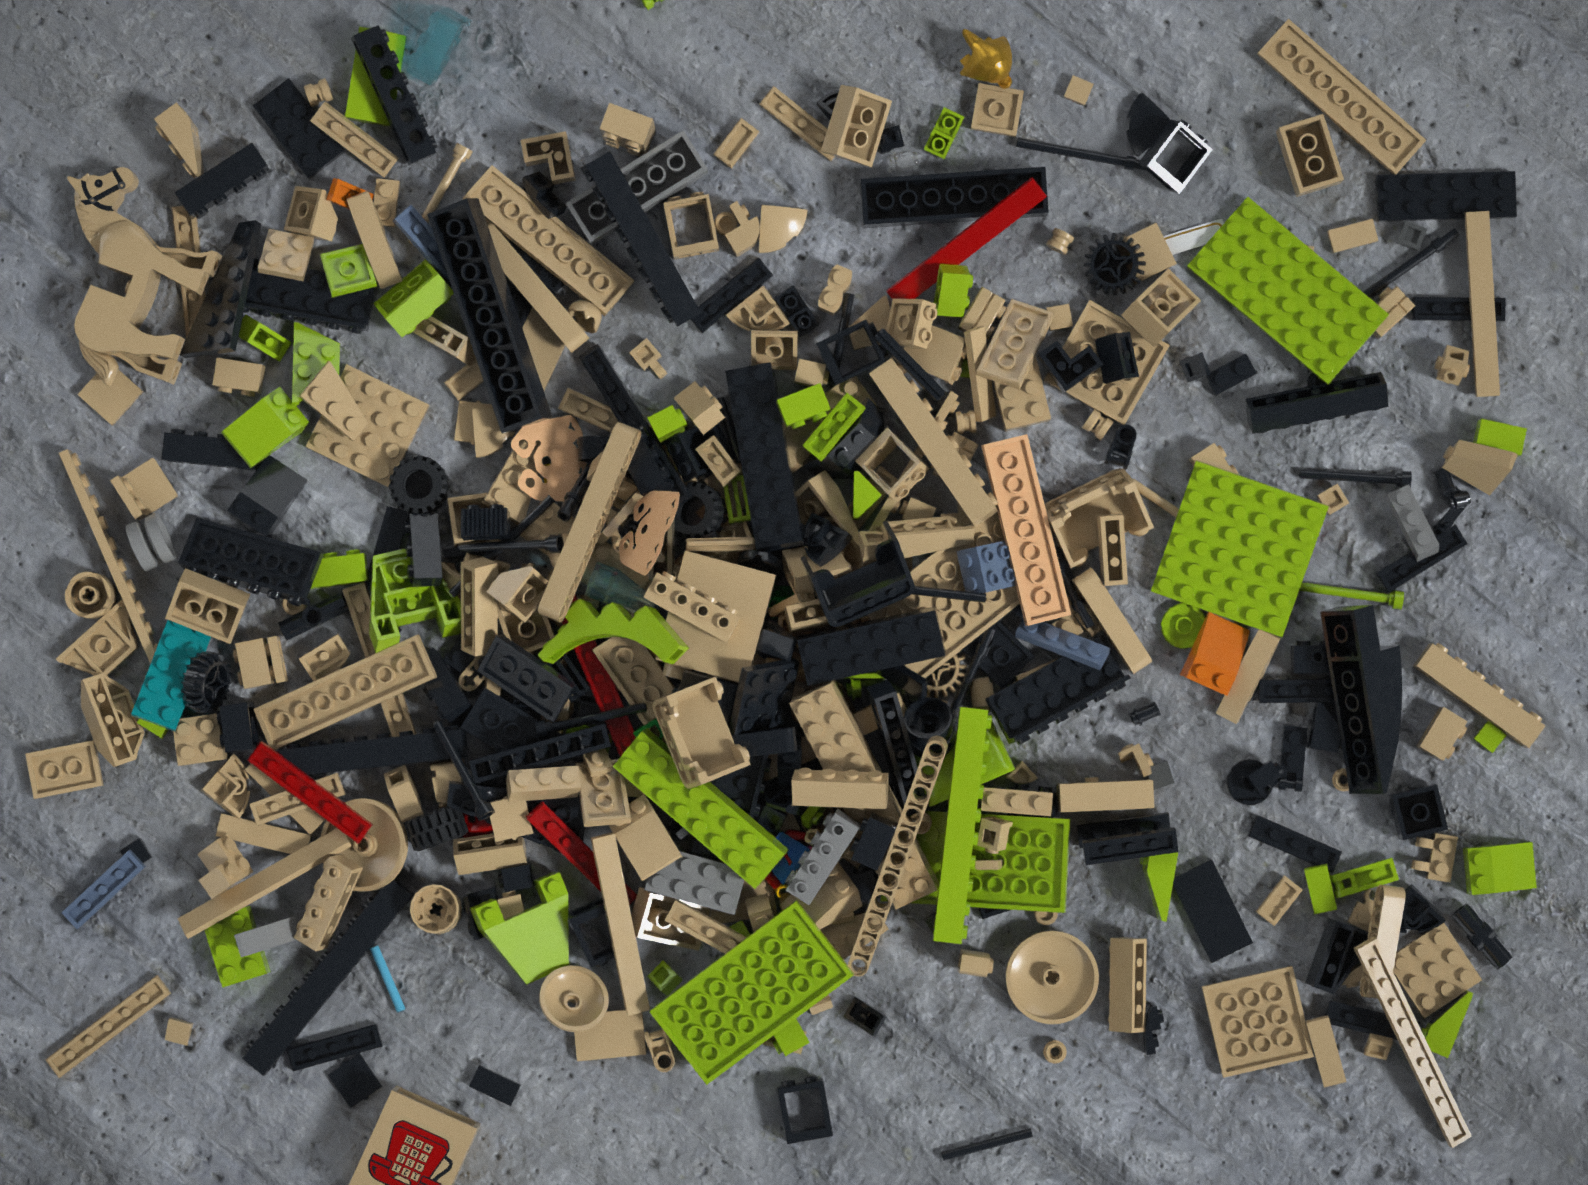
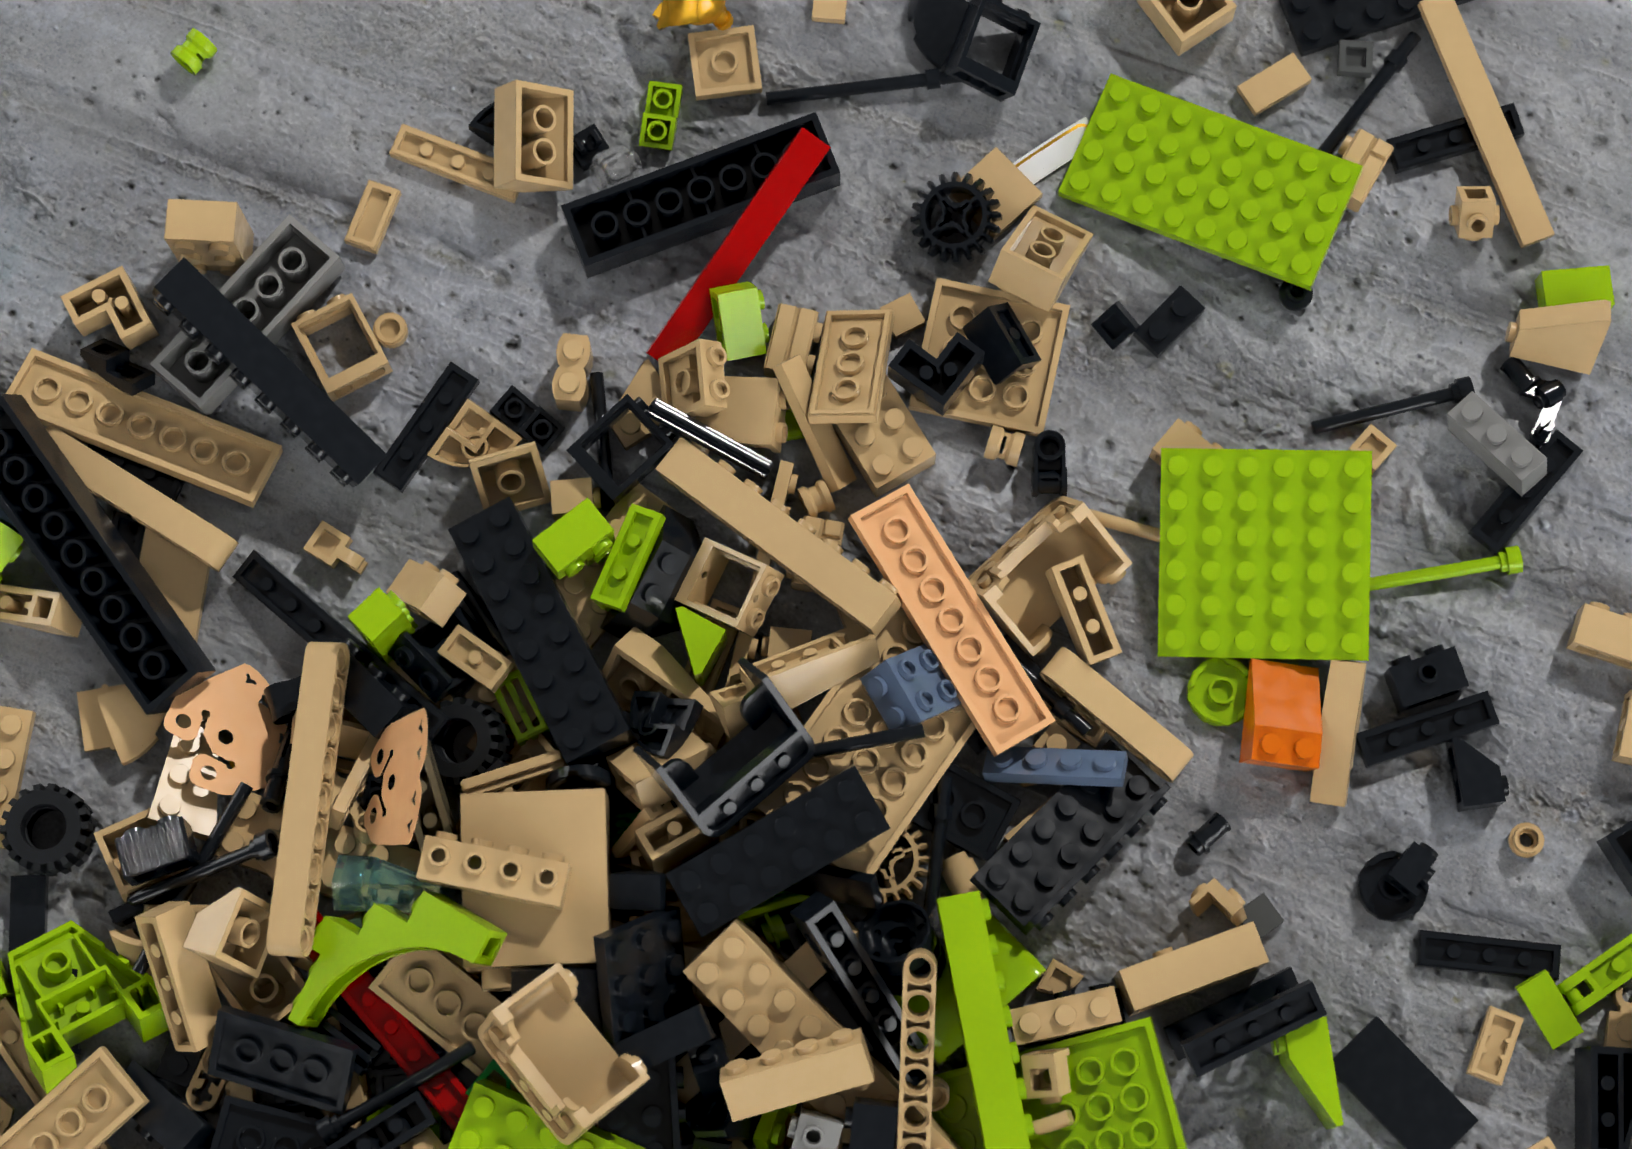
camera: 20 degrees left, 10 degrees down
black brick [404,513,442,587] -> none
tan tile [444,358,484,401] -> none
tan tile [558,387,652,433] -> none
tan hair [568,300,602,333] -> none
tan brick [725,201,760,257] -> none
tan brick [759,205,808,253] -> none
tan wheel [1046,228,1074,255] -> none
black brick [1245,372,1389,434] -> none
black plate [1278,725,1308,792] -> none
black slope [1320,605,1402,794] -> none

